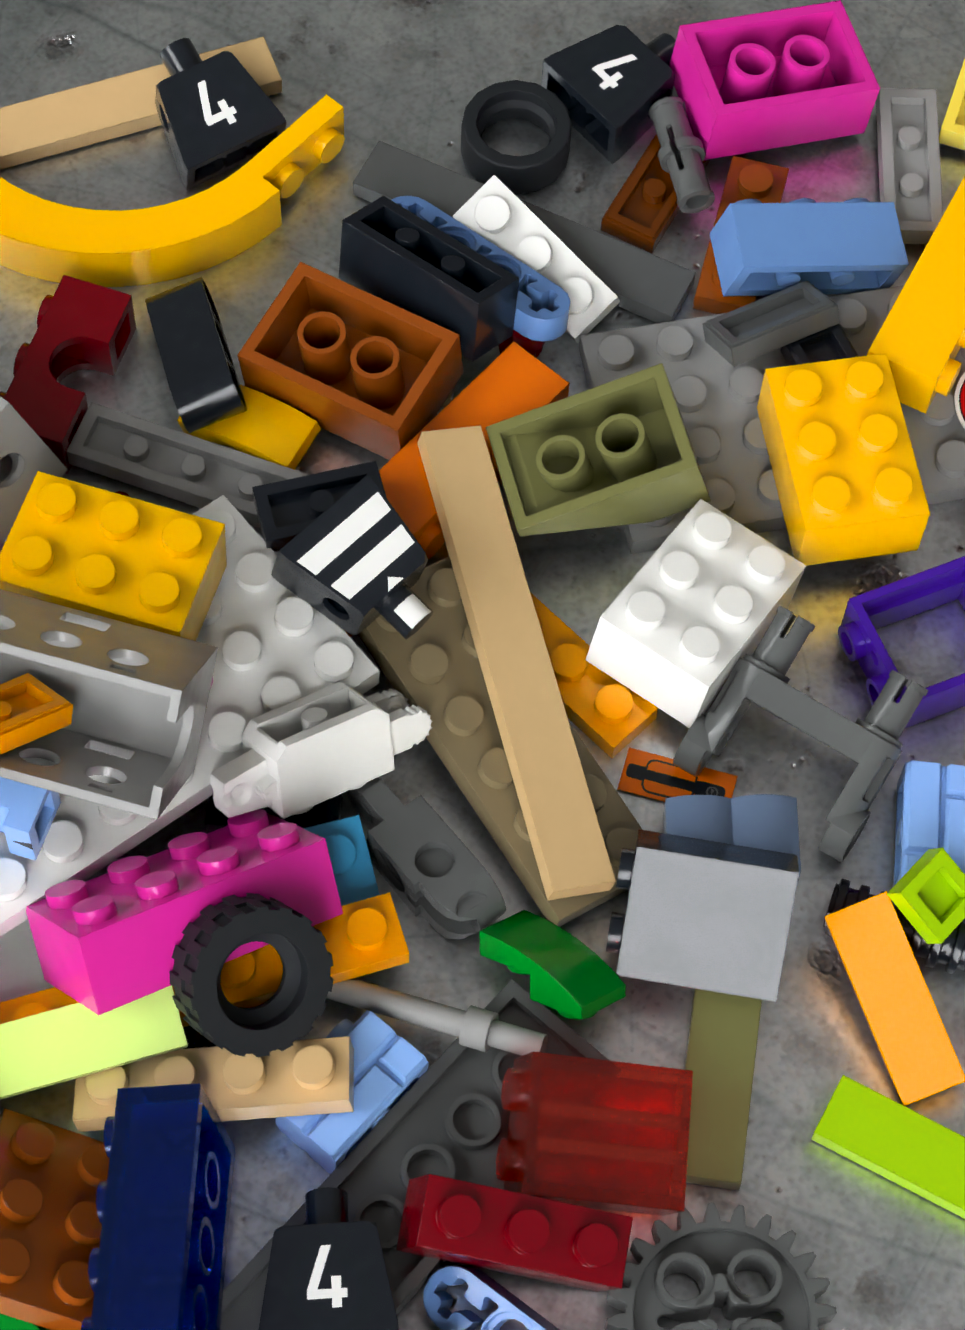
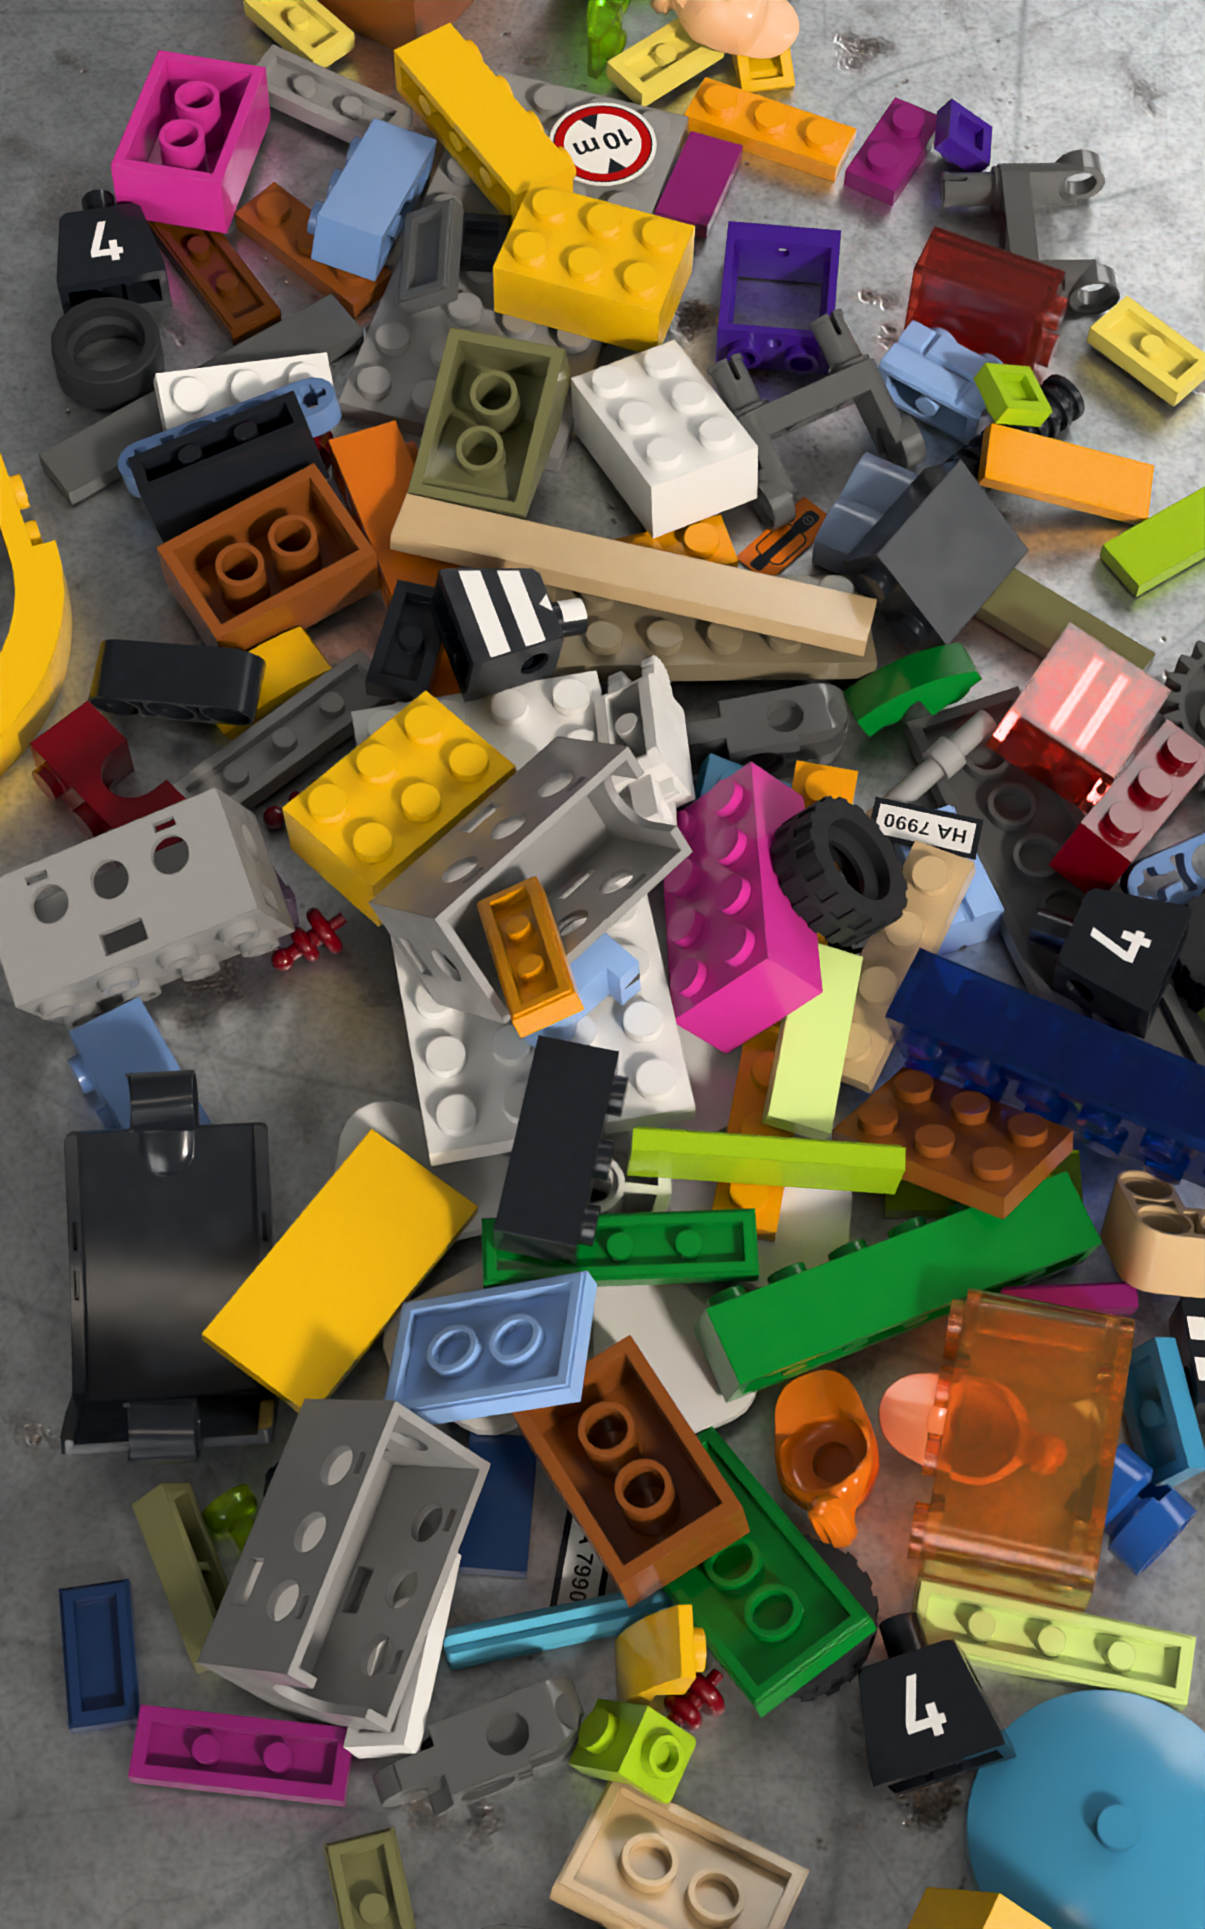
camera: 60 degrees left, 0 degrees up
dark grey pin [649,96,715,213] -> none
none -> sticker [871,797,984,860]

